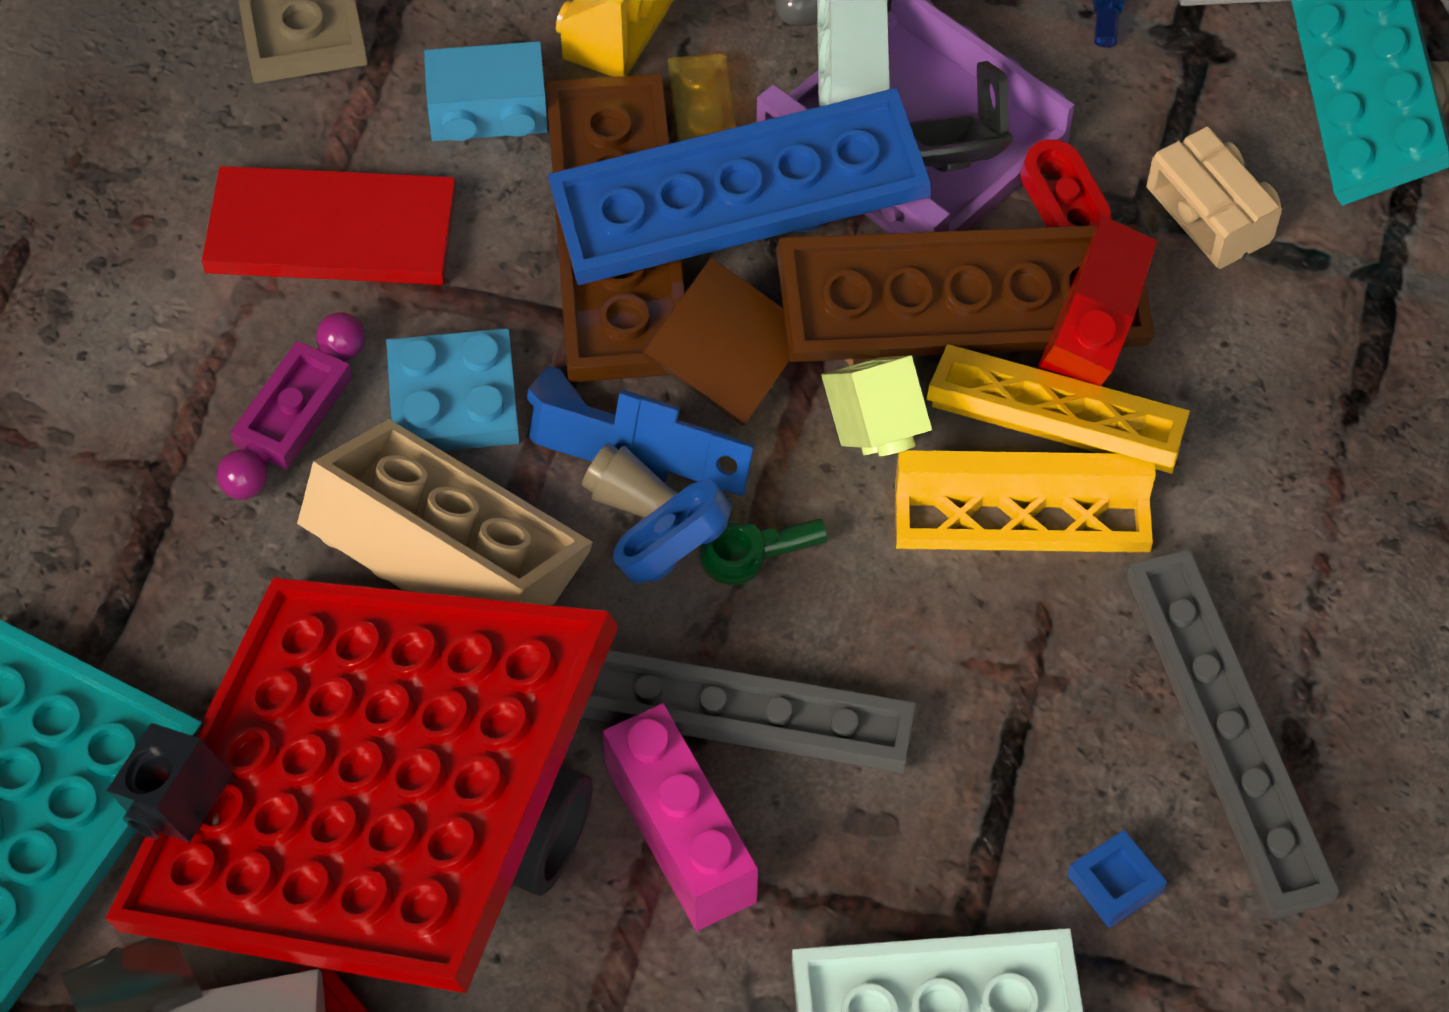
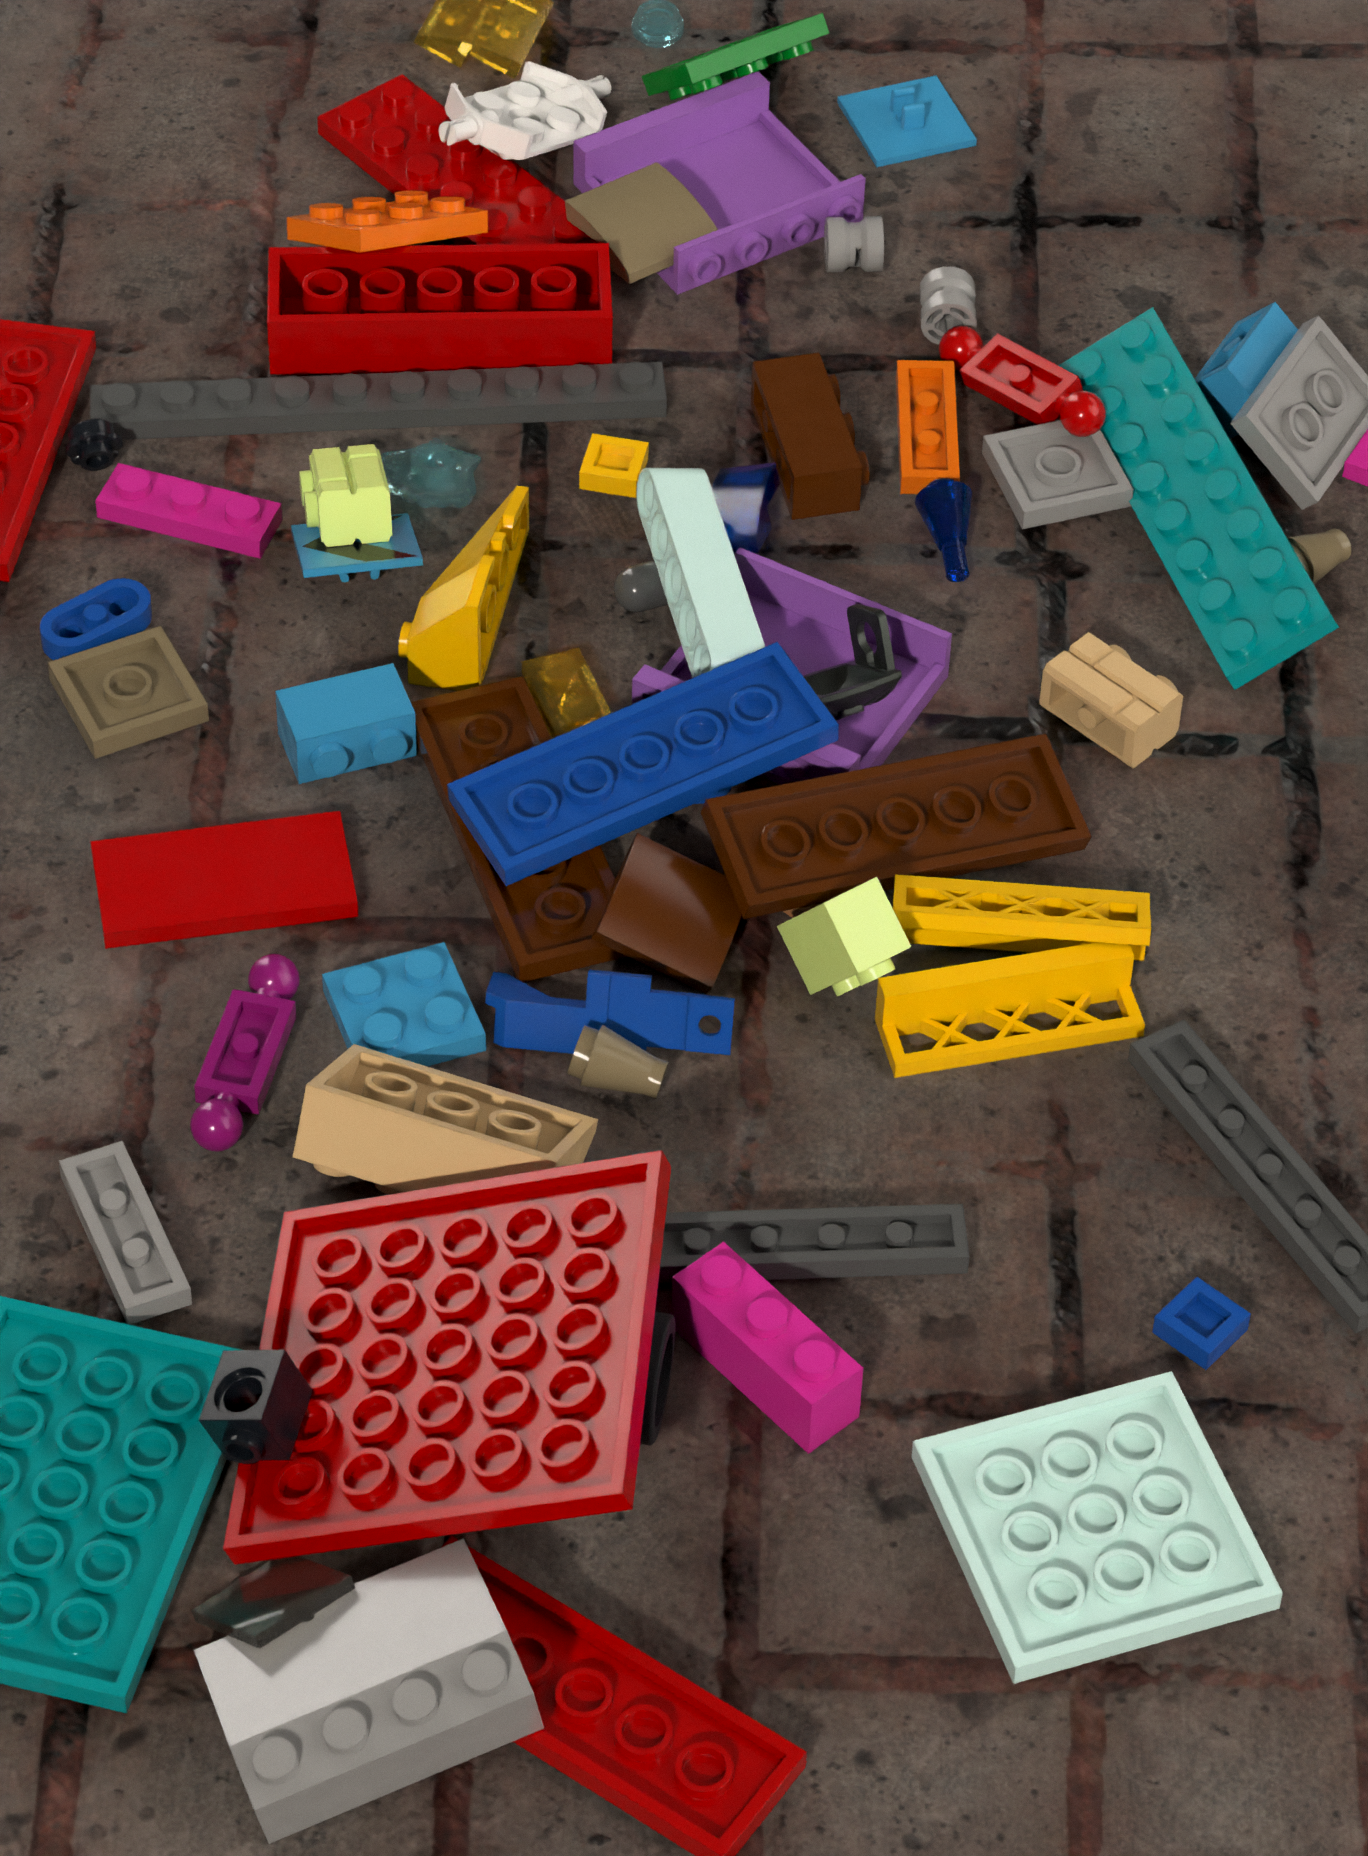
camera: 15 degrees left, 10 degrees down
blue plate [613,480,732,583] -> none
dark green plate [700,518,827,585] -> none
red plate [1020,139,1111,227] -> none
red slope [1037,215,1157,386] -> none
none -> light grey plate [59,1141,192,1325]

